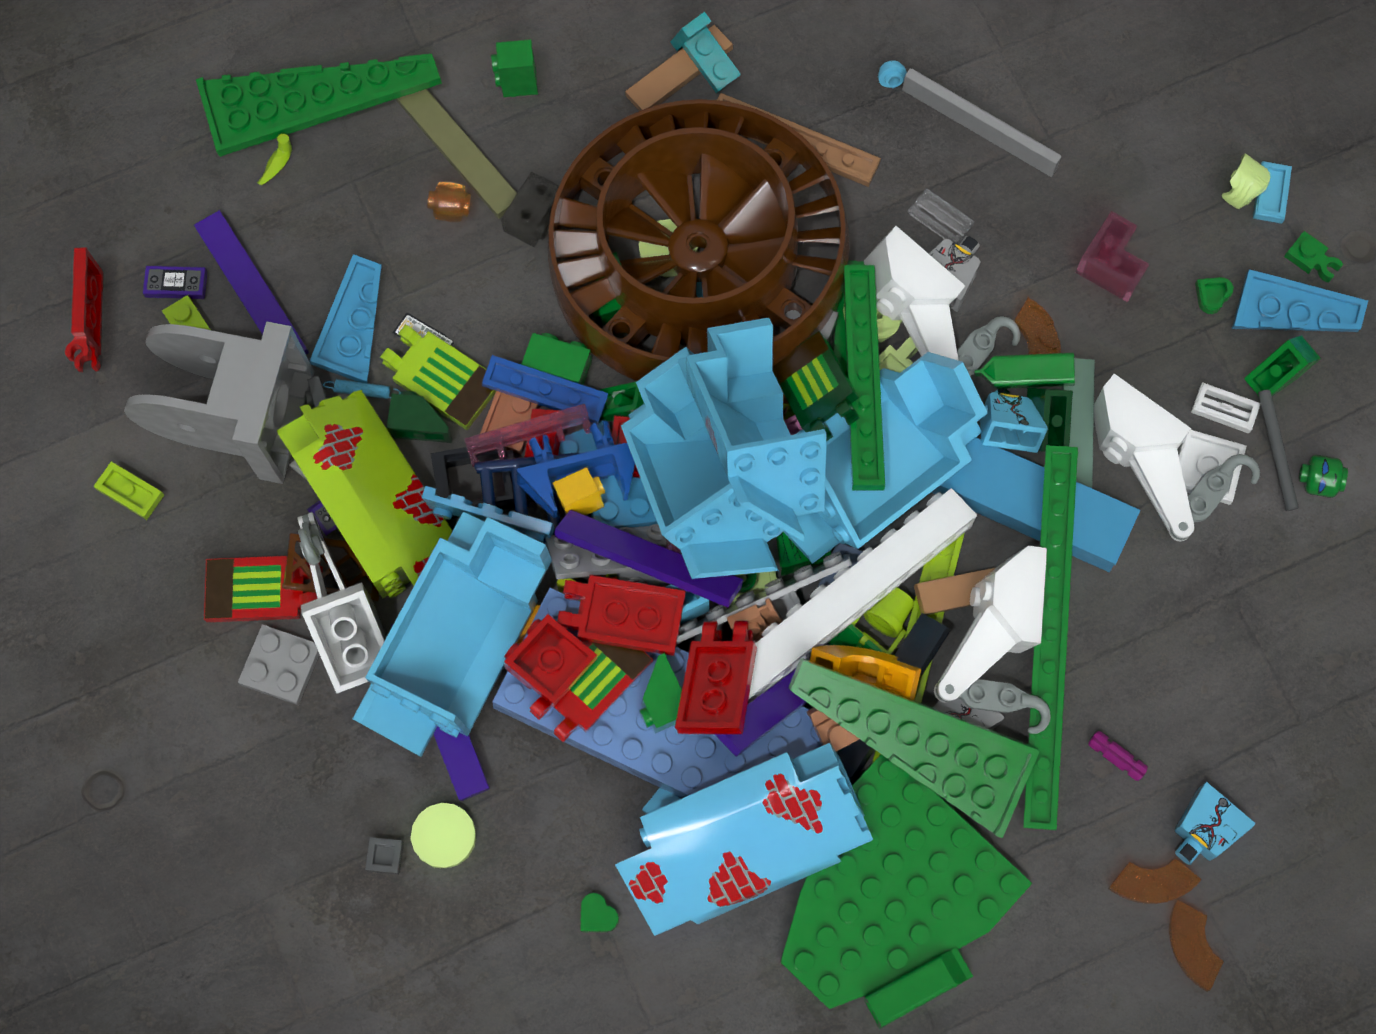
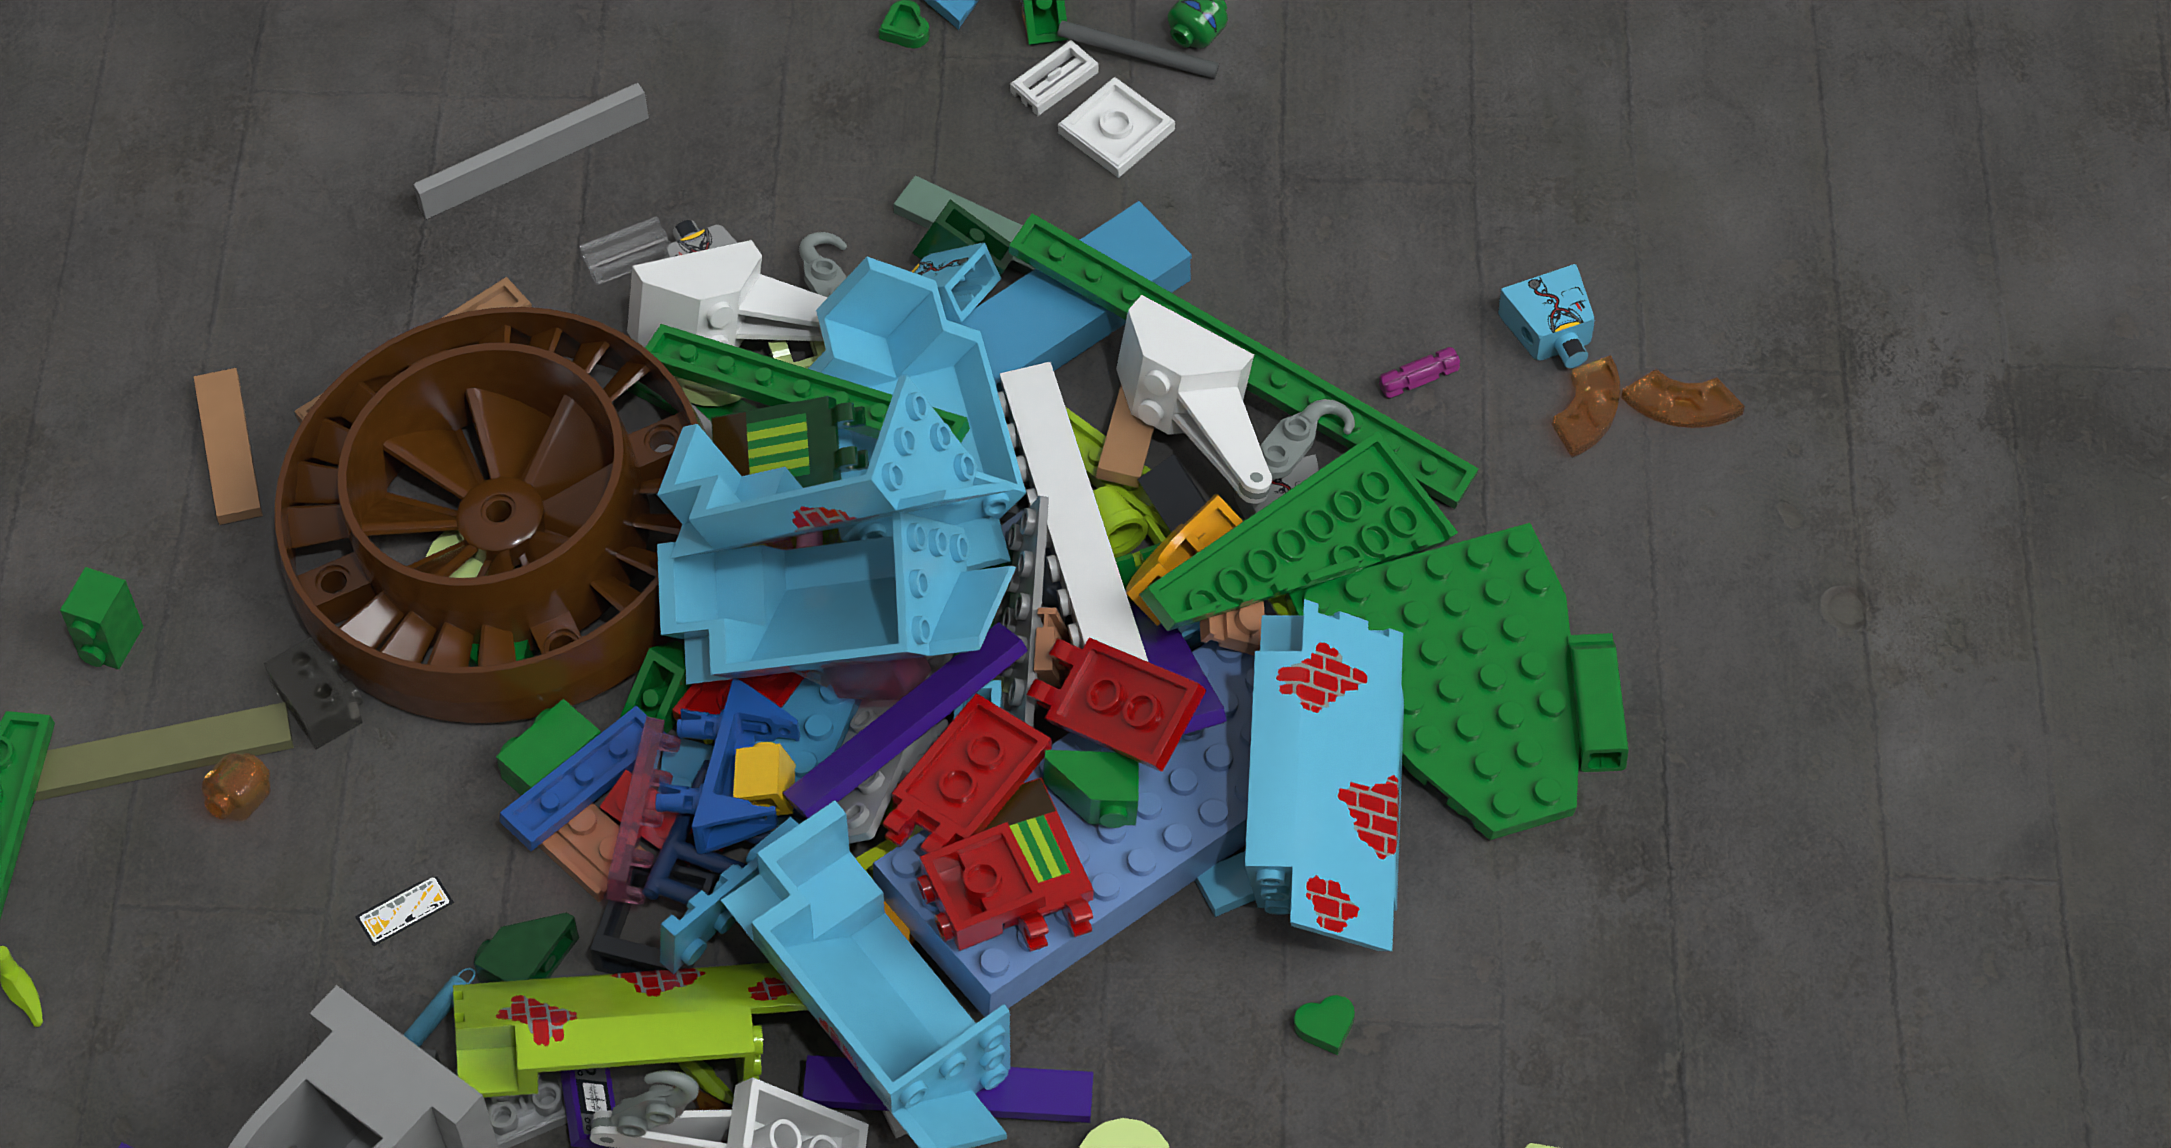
camera: 65 degrees left, 15 degrees down
dark purple tile [194,210,309,354] -> none
dark azure wing [310,254,381,383] -> none
tile [380,324,496,430] -> none
teal bracket [670,12,741,93] -> none
medium azure plate [878,61,907,88] -> none
green piece [975,353,1075,389] -> none
clear orange tile [1014,297,1061,355] -> none
clear pink brick [1075,211,1149,302] -> none
white slope [1094,374,1260,541] -> none

